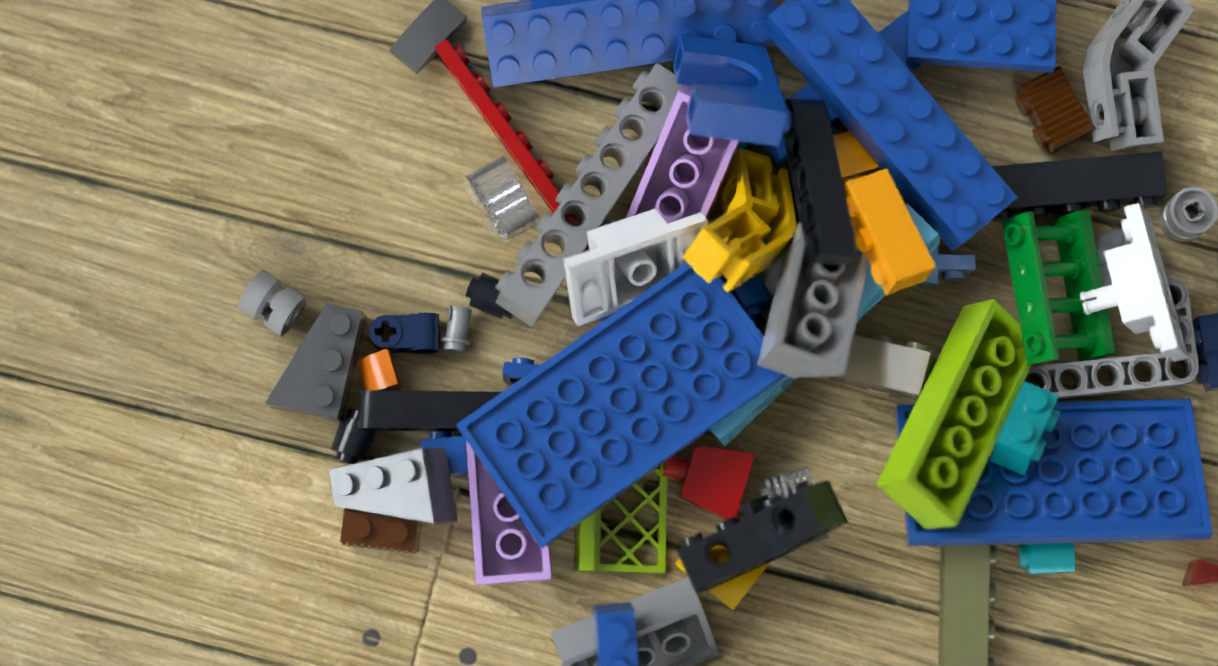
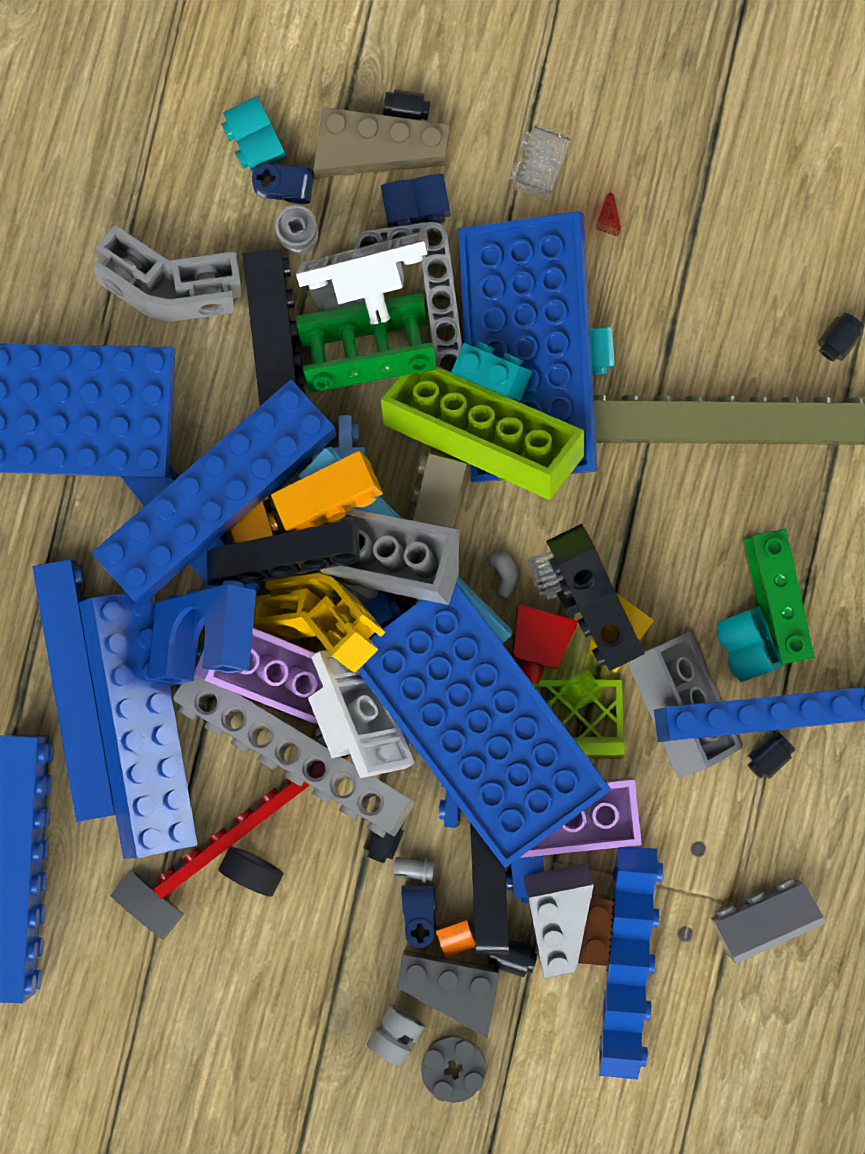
camera: 95 degrees left, 5 degrees up
clear brick [464,155,541,243] -> none
reddish brown brick [1015,66,1094,154] -> none
none -> black tyre [218,846,284,897]
none -> dark grey plate [421,1035,486,1103]
none -> light grey arm [490,551,519,599]
none -> clear neon green piece [559,669,603,712]
none -> blue brick [599,846,663,1080]

